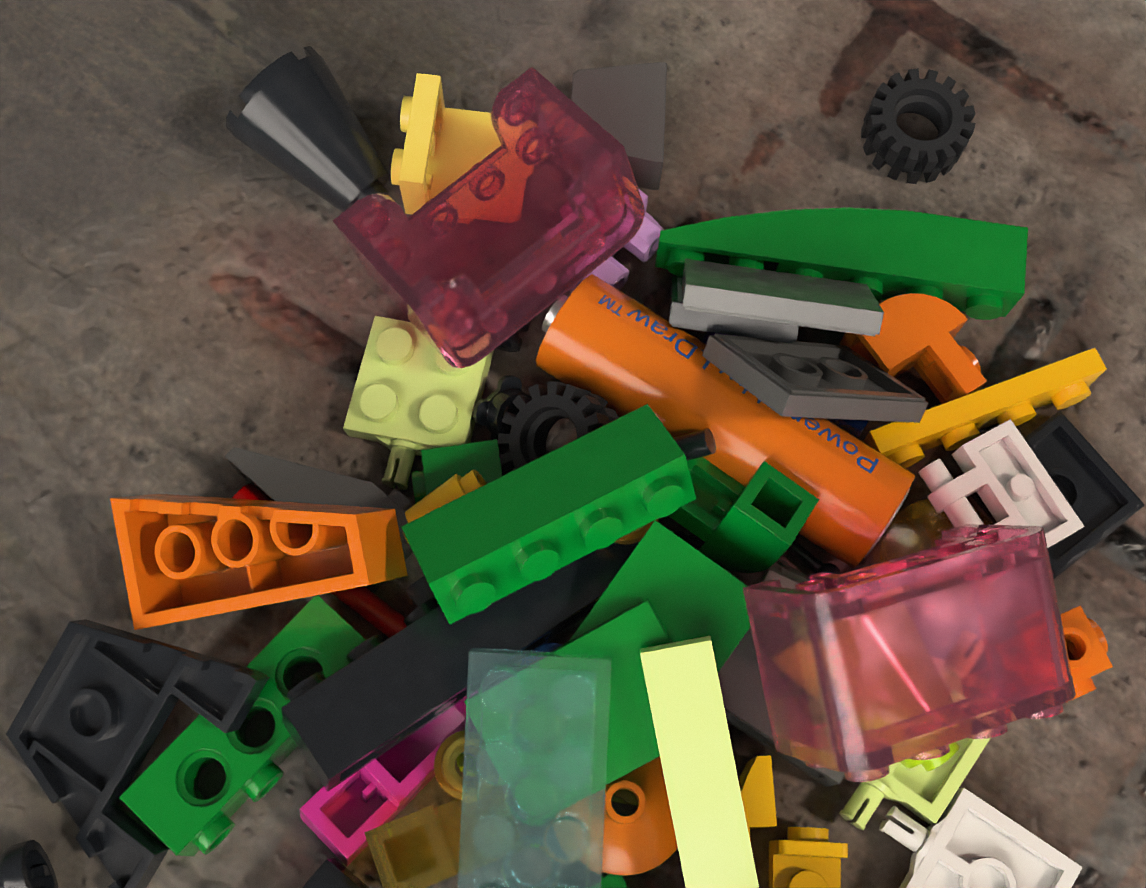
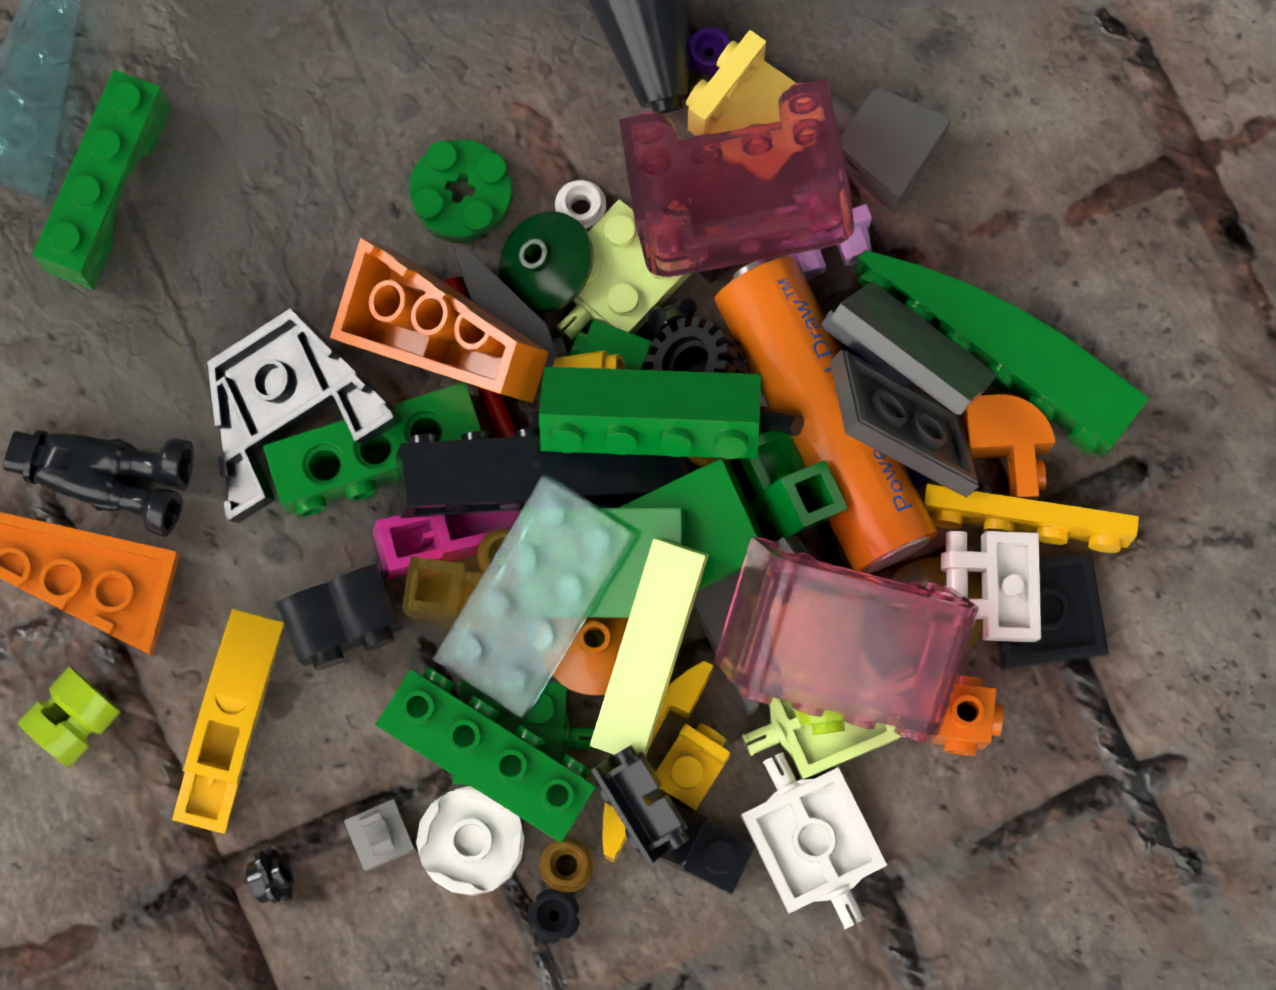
camera: 35 degrees right, 5 degrees up
black tyre [861,68,976,184] -> none
none -> green plate [409,140,512,244]
none -> dark green dish [499,211,594,312]
none -> white plate [555,180,606,230]
none -> dark purple plate [689,27,730,77]

